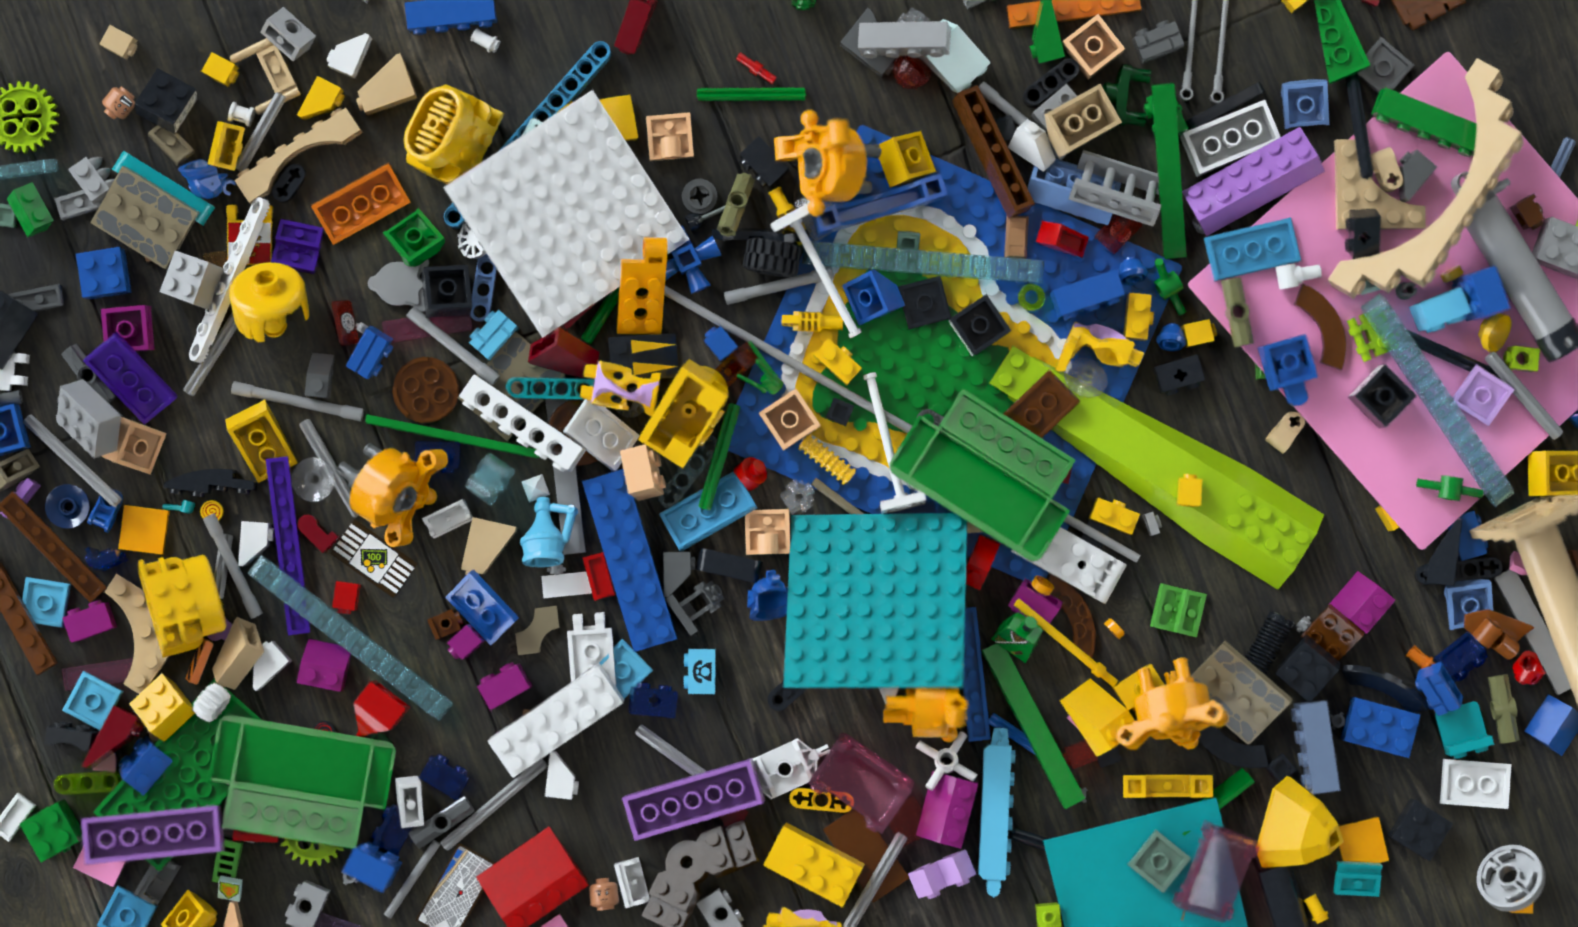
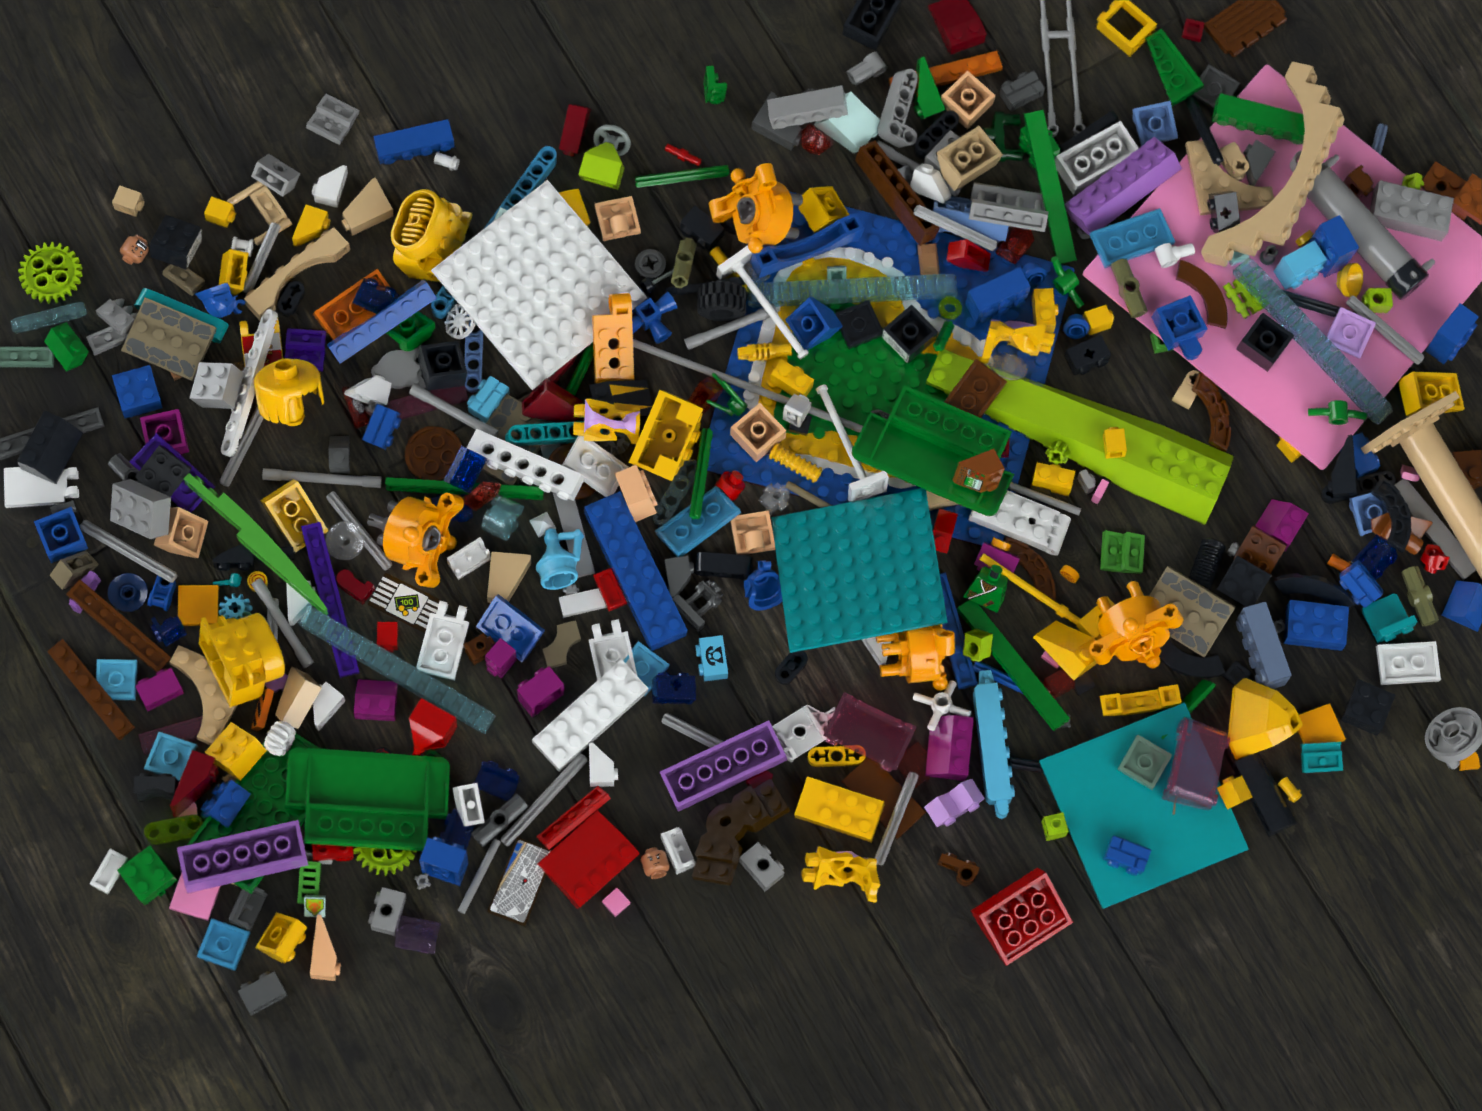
camera: 15 degrees left, 15 degrees down
blue brick [704,326,738,363] -> none
none -> black brick [135,445,192,497]
none -> bright green slope [184,473,328,617]
none -> medium azure gear [218,593,253,619]
none -> arch [327,280,437,363]
none -> white slope [344,375,392,406]
none -> clear blue bracket [352,278,399,314]
none -> white tile [416,601,470,681]
none -> clear blue bracket [443,445,487,493]
none -> clear red slope [463,481,501,511]
none -> red tile [537,786,611,850]
none -> lime piece [579,124,631,190]
none -> white slope [782,394,811,428]
none -> light grey beam [878,69,918,148]
none -> light grey axle [914,205,997,251]
none -> green axle [933,321,955,352]
none -> dark orange slope [953,449,1005,493]
none -> lime brick [963,629,993,662]
none -> lime gear [1045,440,1071,465]
none -> bright pink tile [1091,479,1109,504]
none -> reddish brown tile [1192,372,1231,452]
none -> yellow brick [1217,776,1253,809]
none -> black tile [1371,476,1412,553]

